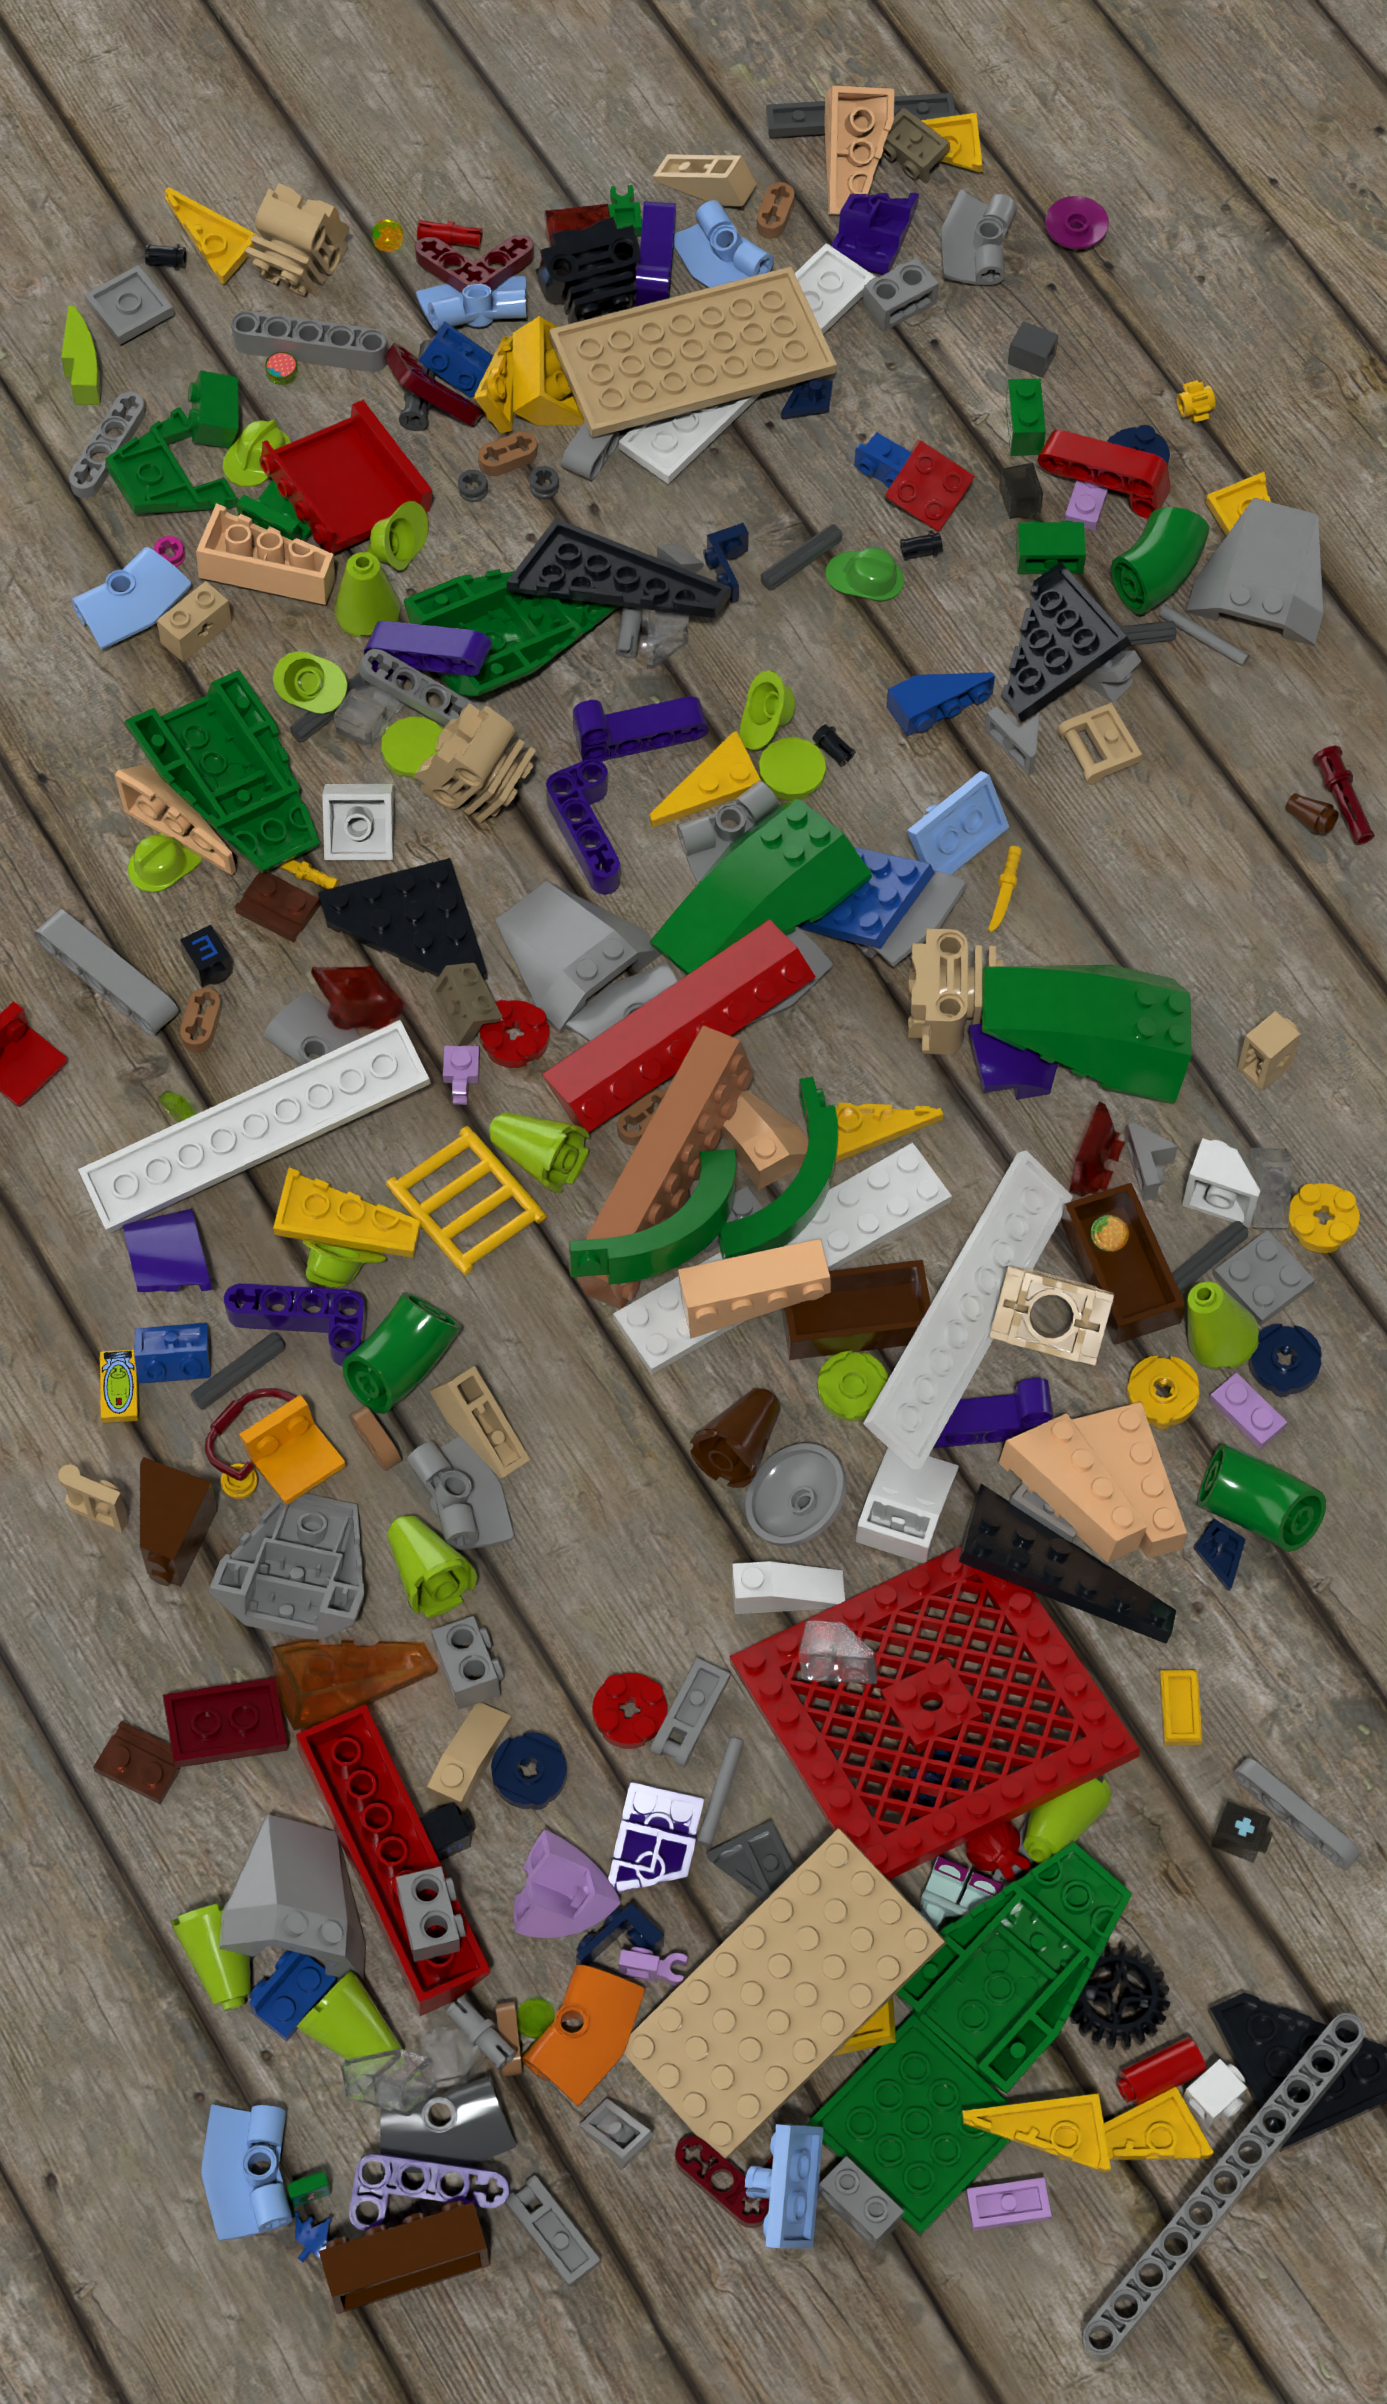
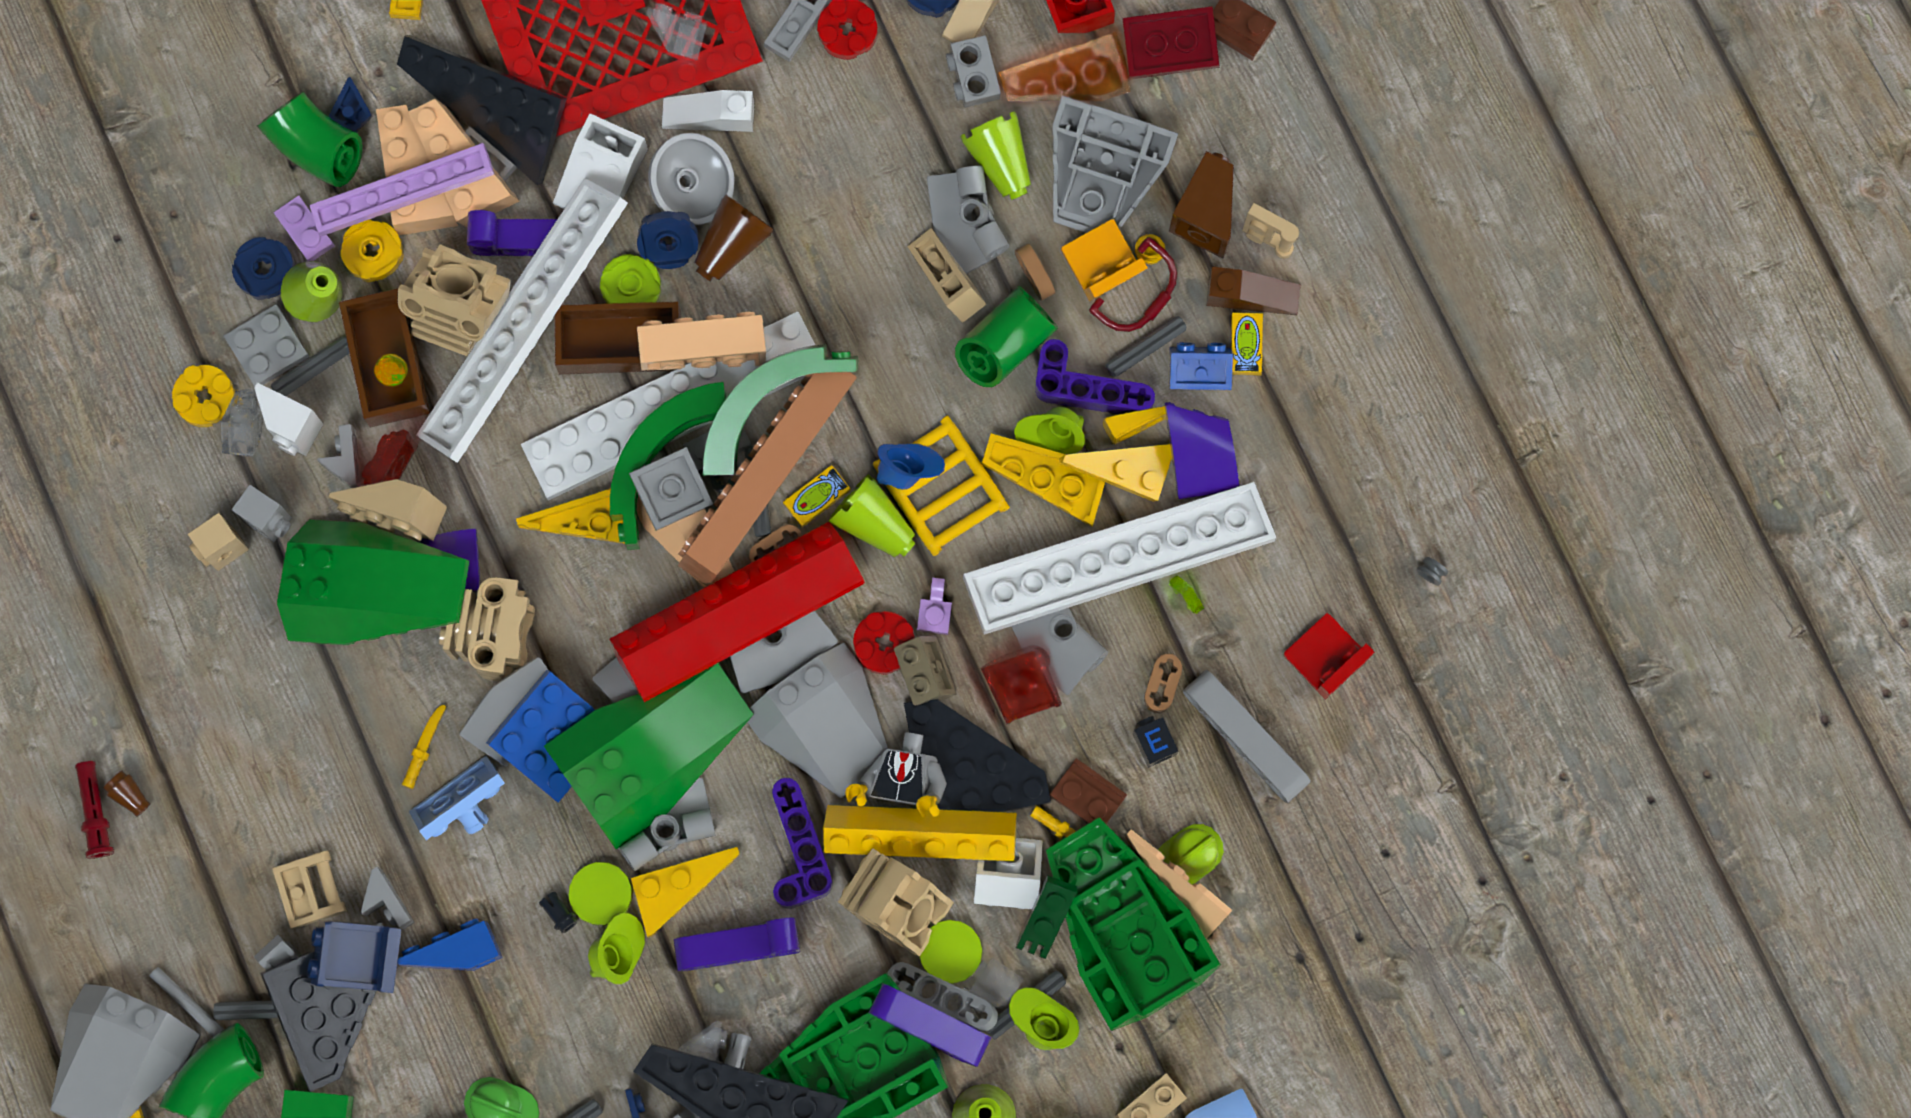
camera: 175 degrees left, 15 degrees up
none -> light grey brick [231,485,292,543]
none -> dark blue panel [307,920,401,993]
none -> lavender plate [309,143,495,236]
none -> tan slope [329,479,447,542]
none -> light grey plate [629,447,713,531]
none -> dark blue plate [637,211,699,269]
none -> tile [783,465,851,528]
none -> yellow brick [823,805,1017,861]
none -> torso [845,732,947,817]
none -> blue piece [877,444,945,490]
none -> dark green hinge [1015,875,1077,959]
none -> yellow wing [1059,444,1172,502]
none -> yellow slope [1103,406,1166,445]
none -> reddish brown slope [1206,267,1301,316]

